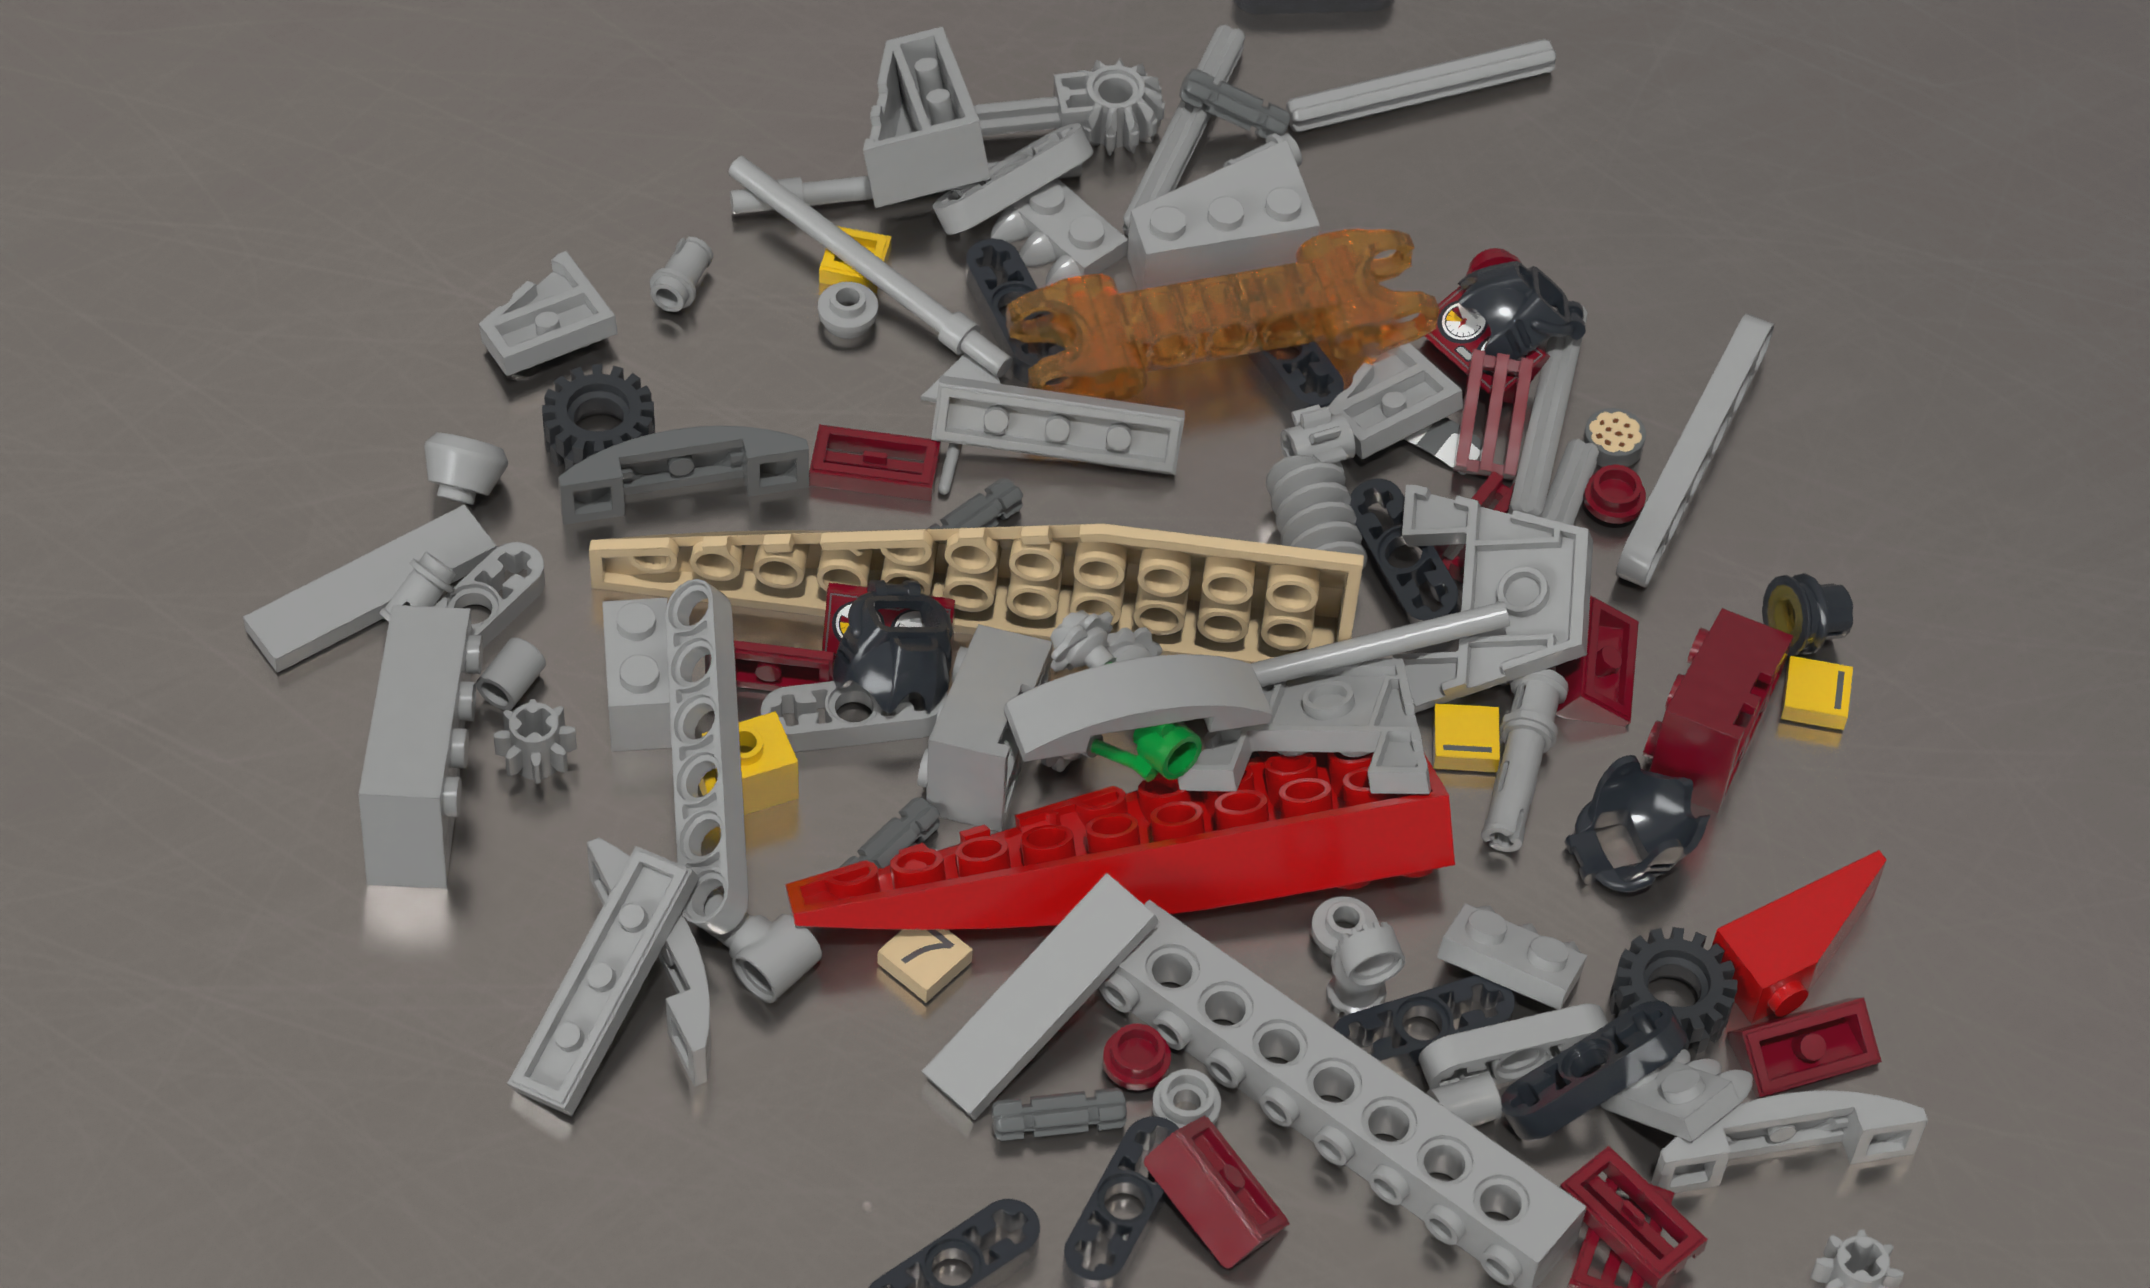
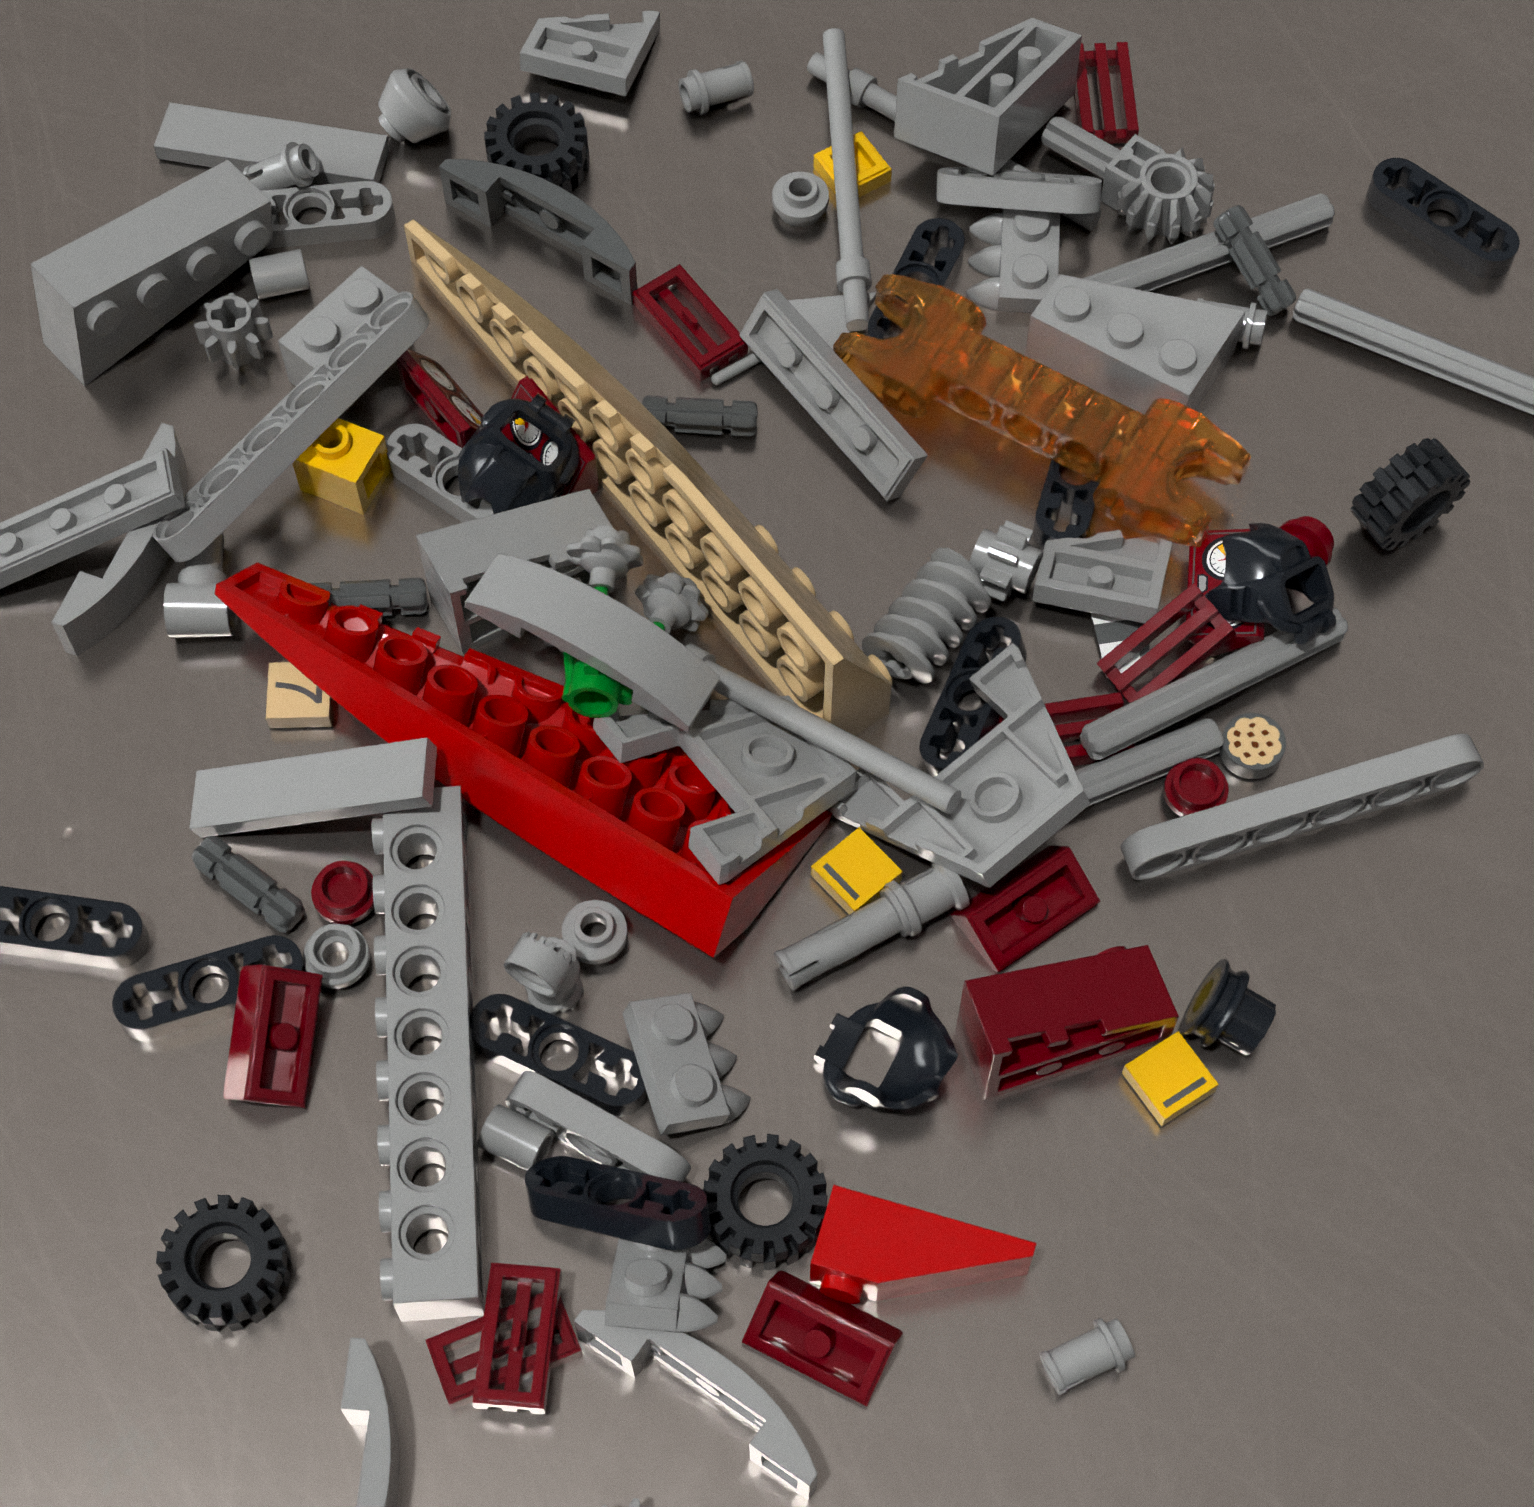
camera: 50 degrees right, 10 degrees up
none -> light grey pin [1039,1318,1135,1395]
none -> dark red tile [1075,42,1139,144]
none -> black tyre [1350,438,1471,551]

